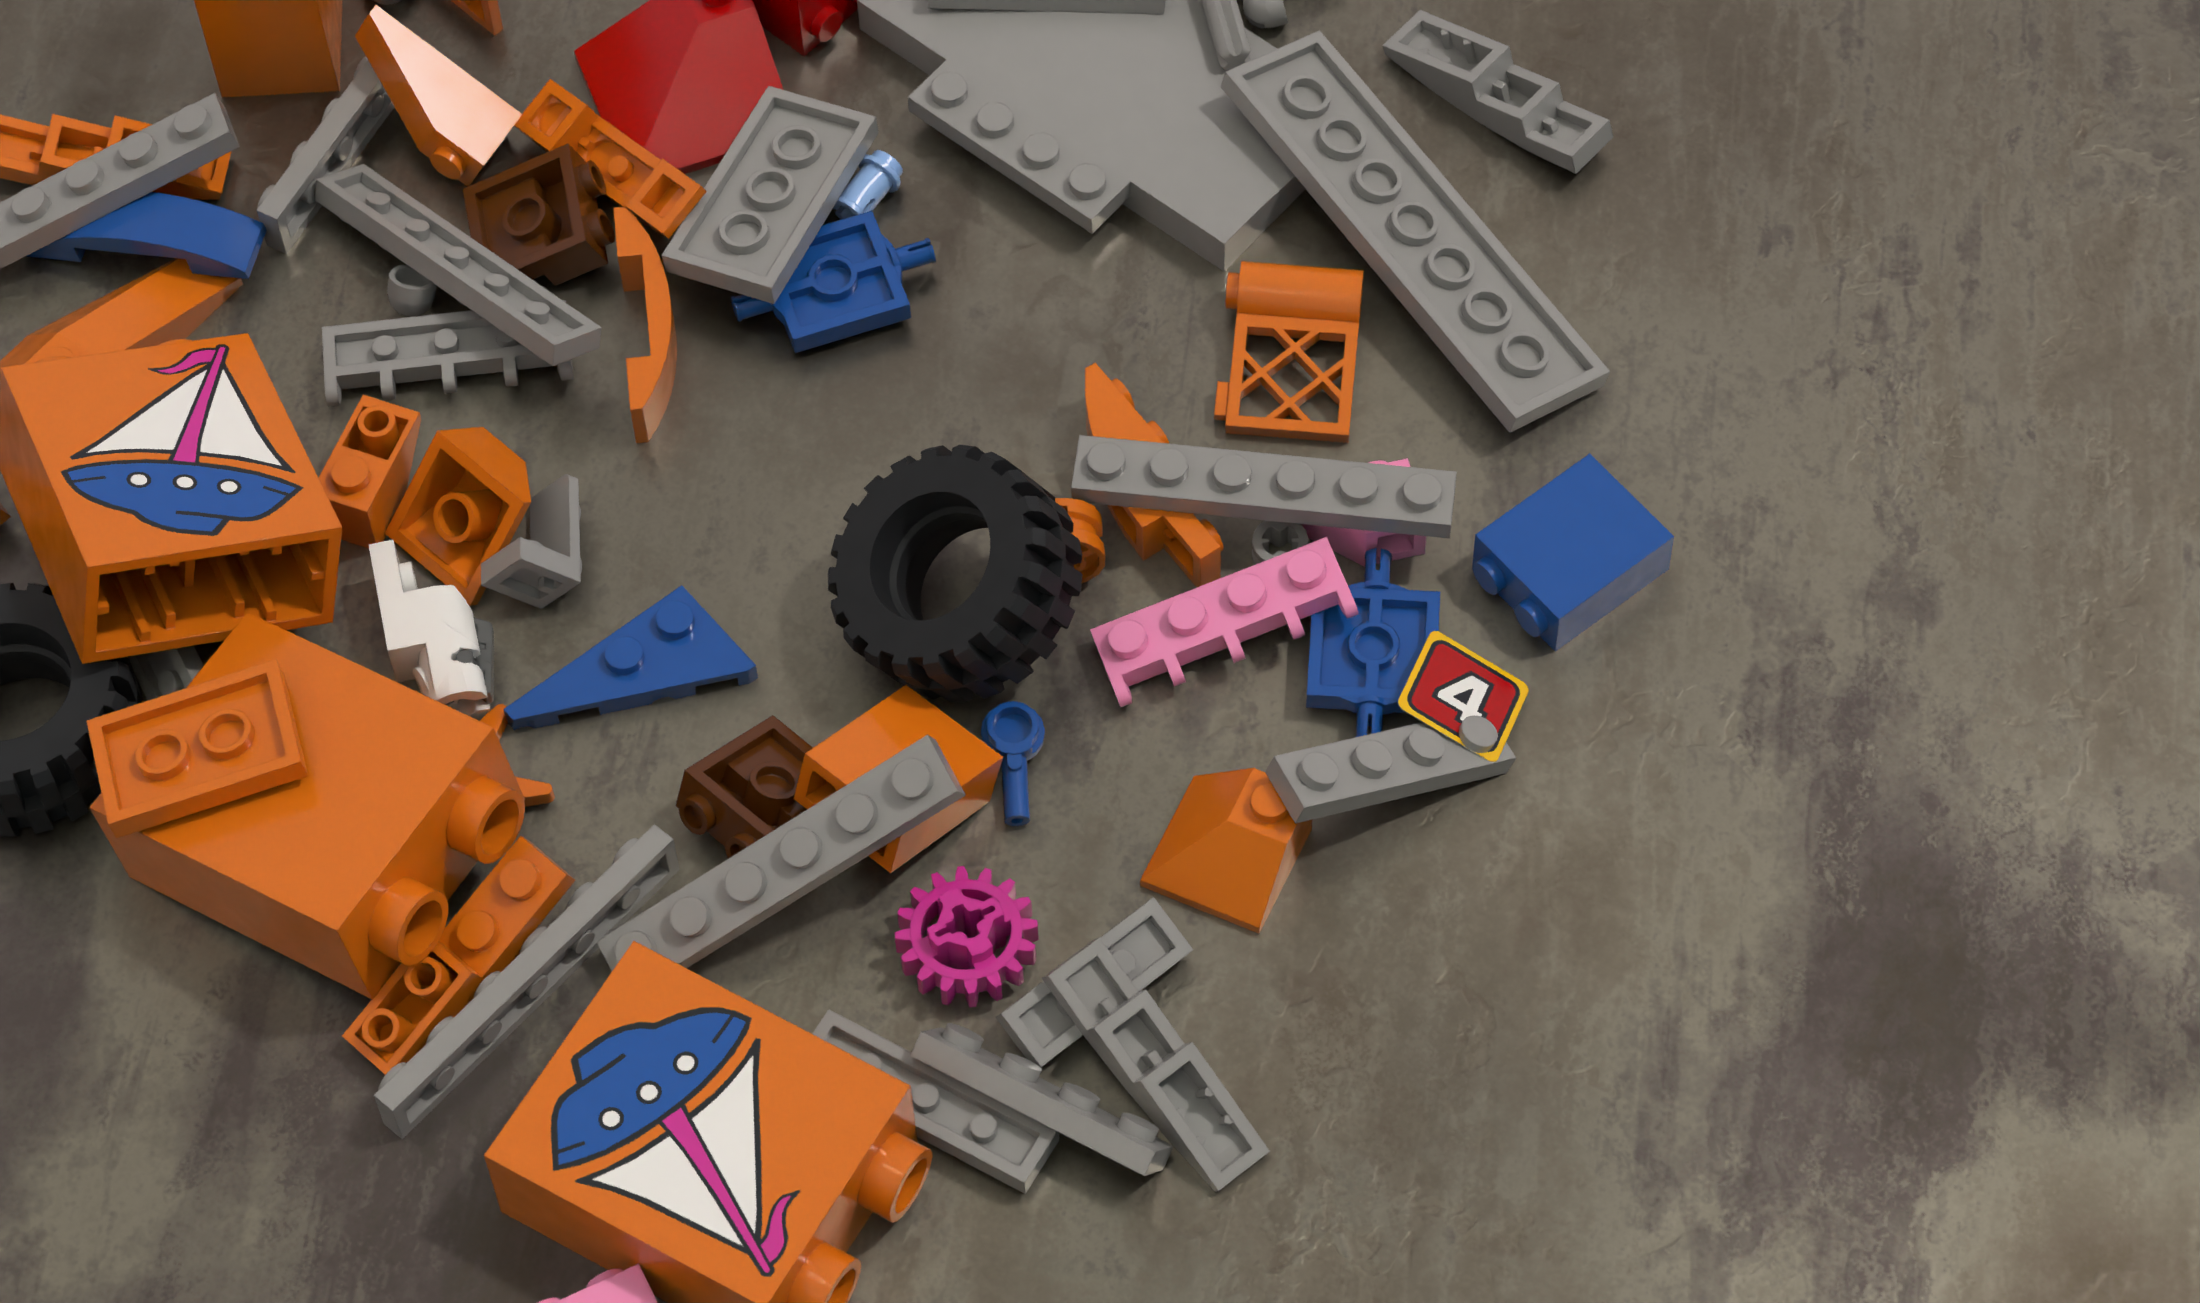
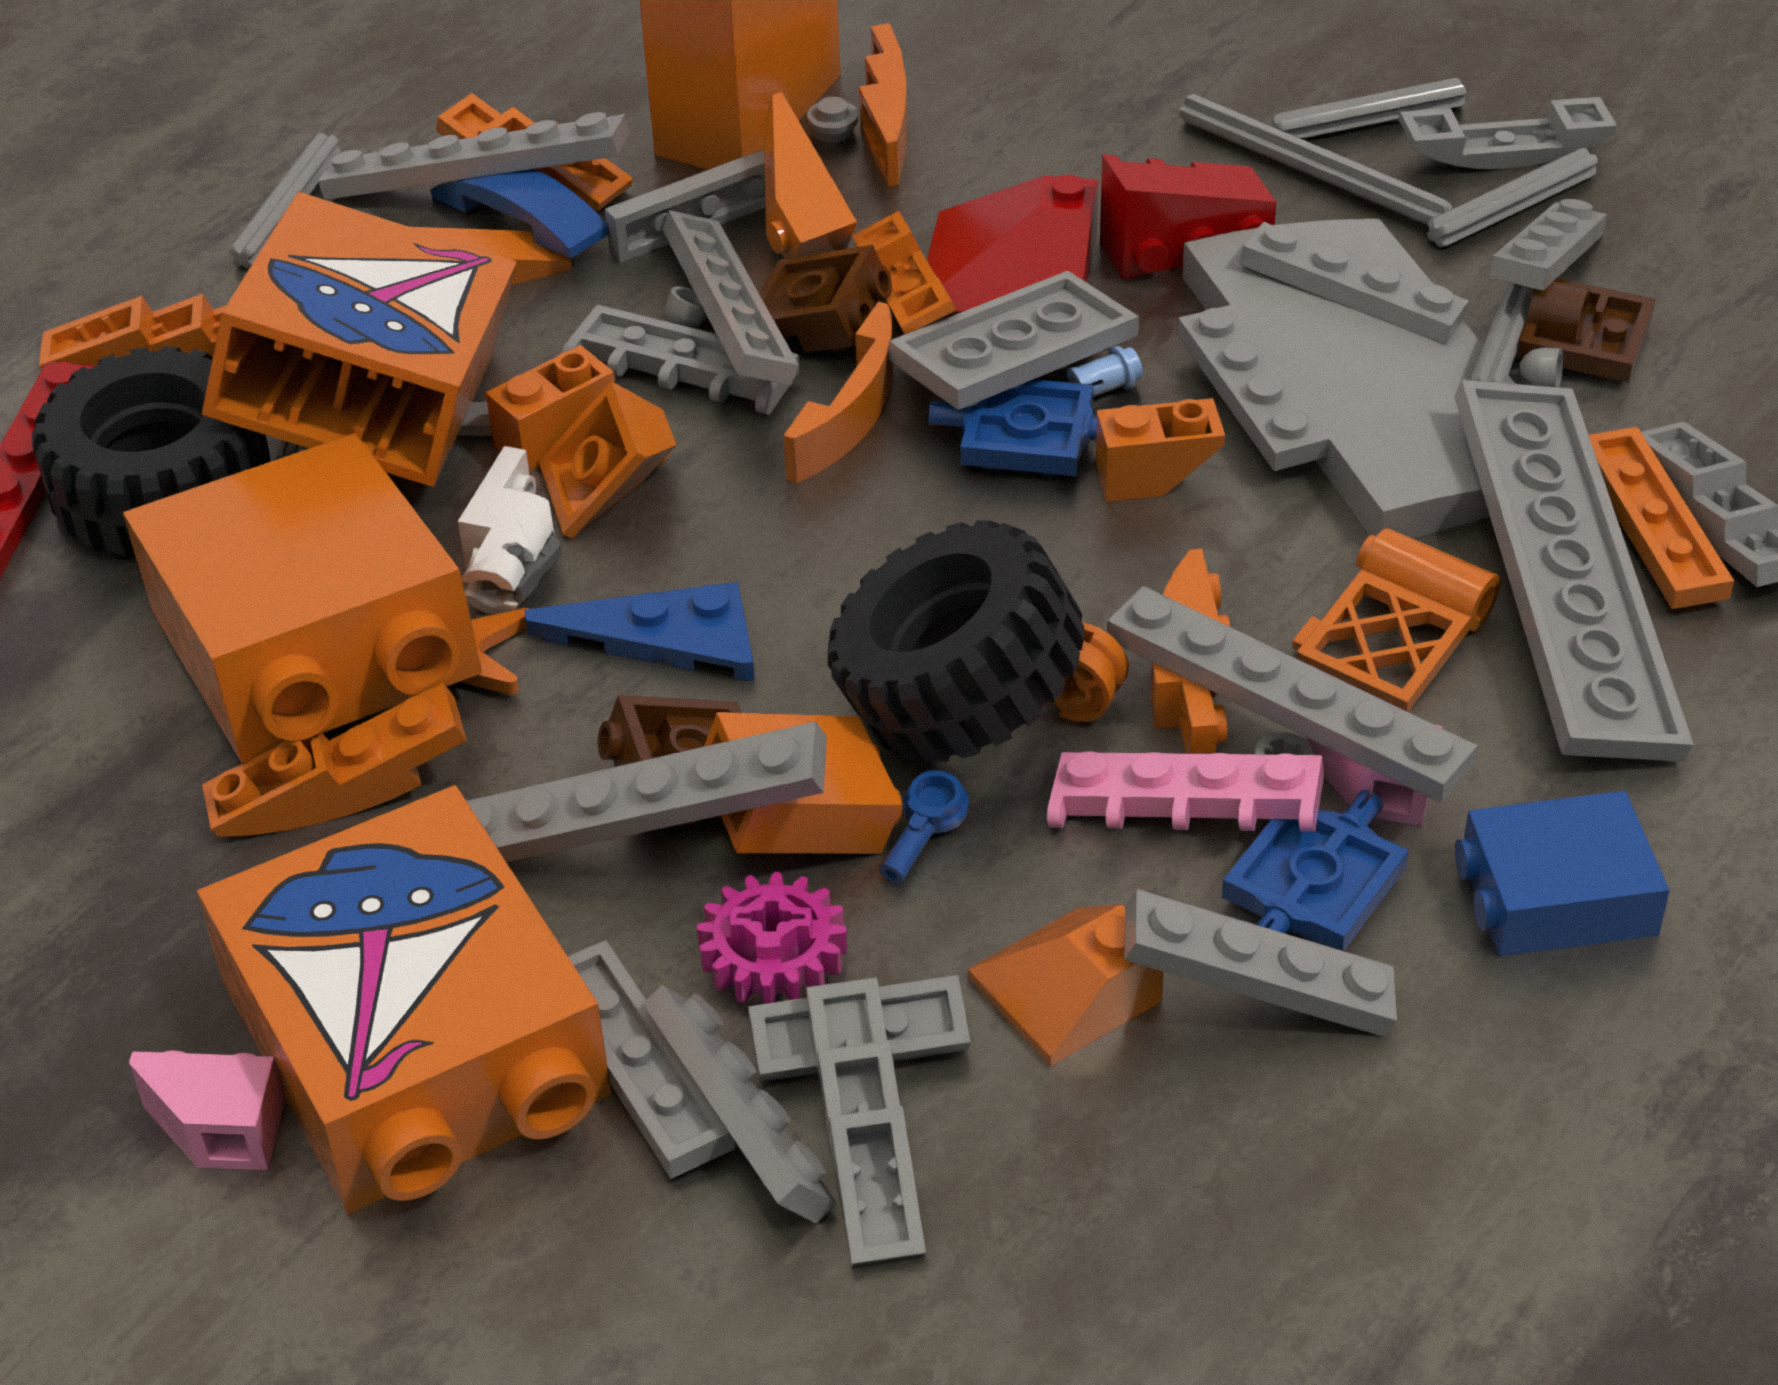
camera: 30 degrees right, 15 degrees down
orange plate [86,659,308,839] -> none
light grey plate [374,824,679,1139] -> none
light grey bracket [481,474,582,609] -> none
sticker [1398,631,1529,762] -> none
none -> orange slope [1095,398,1225,502]
none -> orange plate [1589,427,1734,609]

